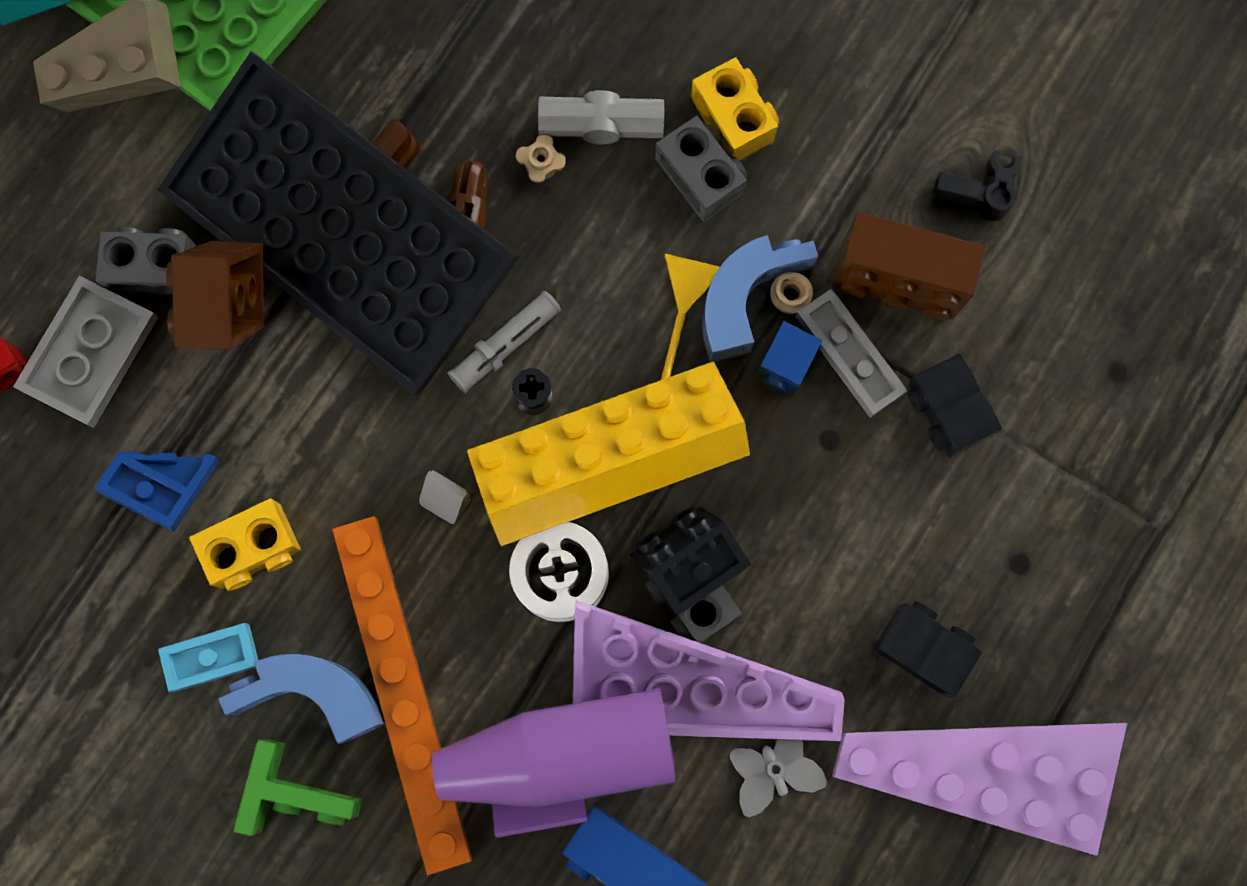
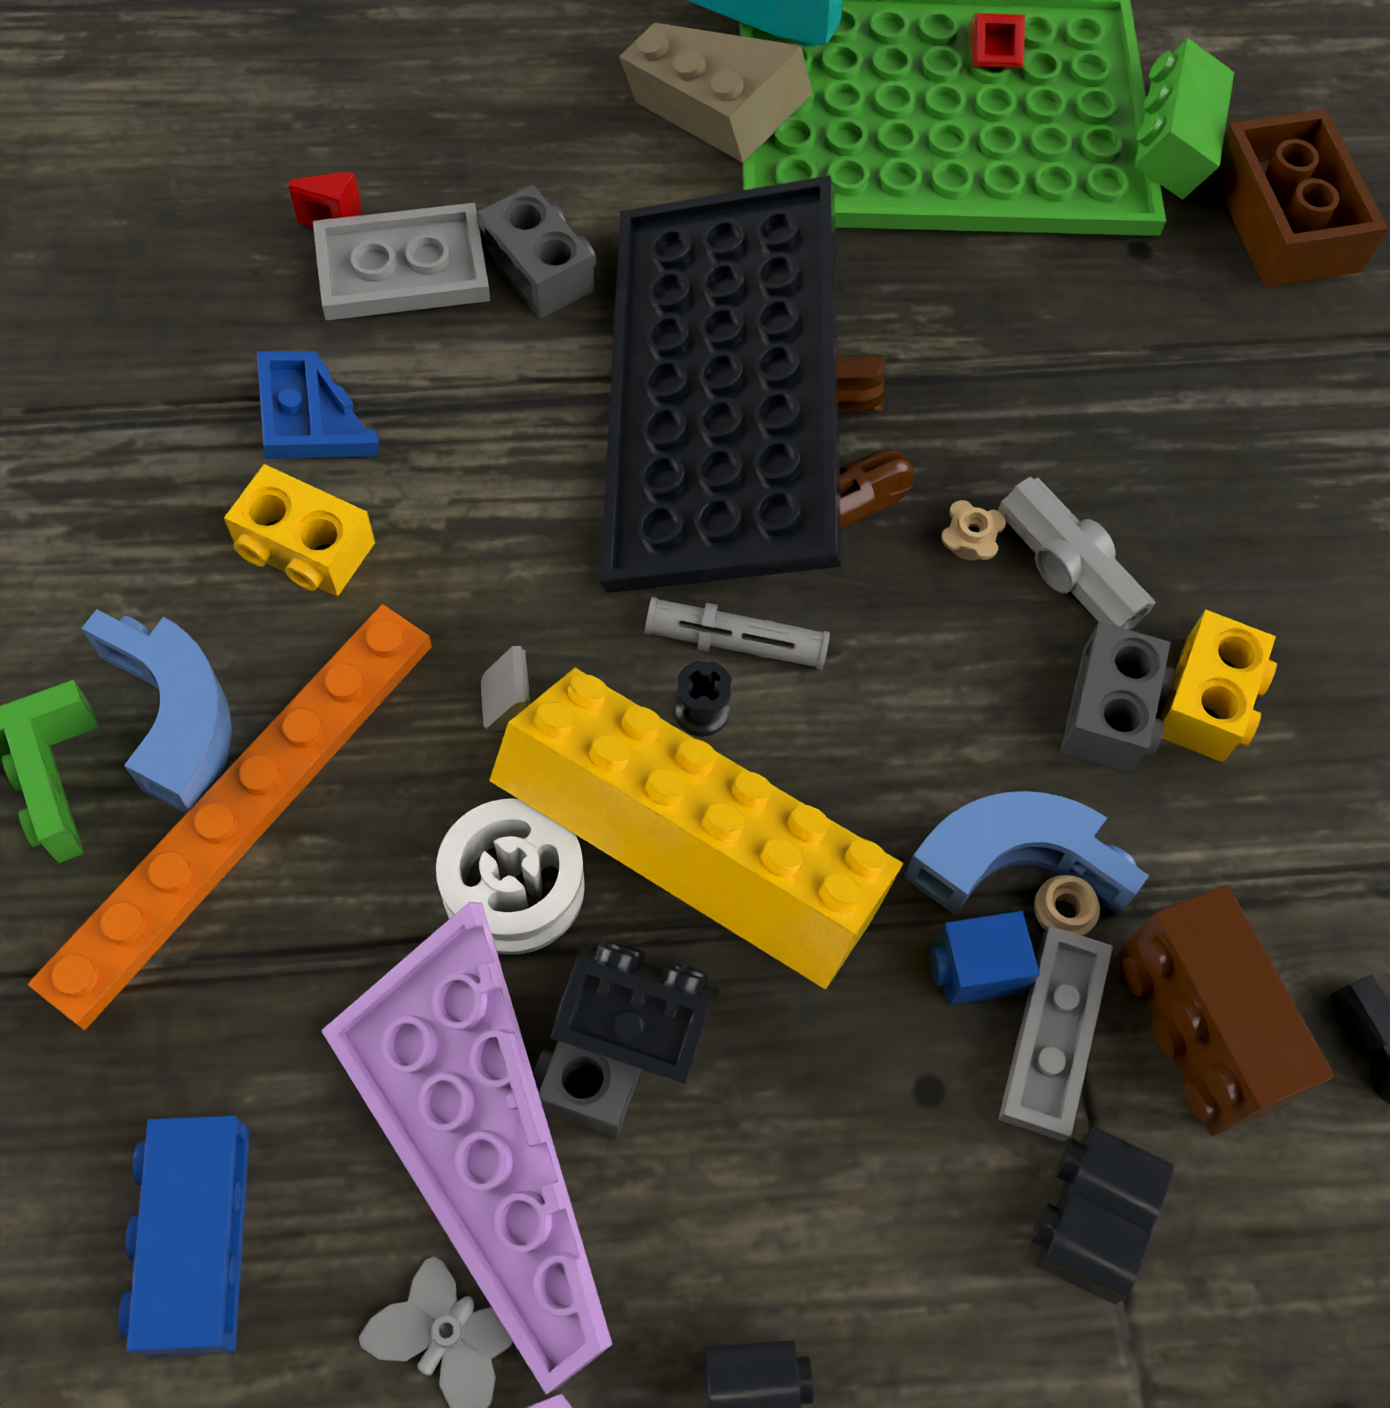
camera: 50 degrees right, 15 degrees down
medium azure plate [158,623,259,692] -> none
reddish brown brick [166,241,264,350] -> none
medium lavender piece [432,689,676,838] -> none
yellow piece [661,254,720,380] -> none

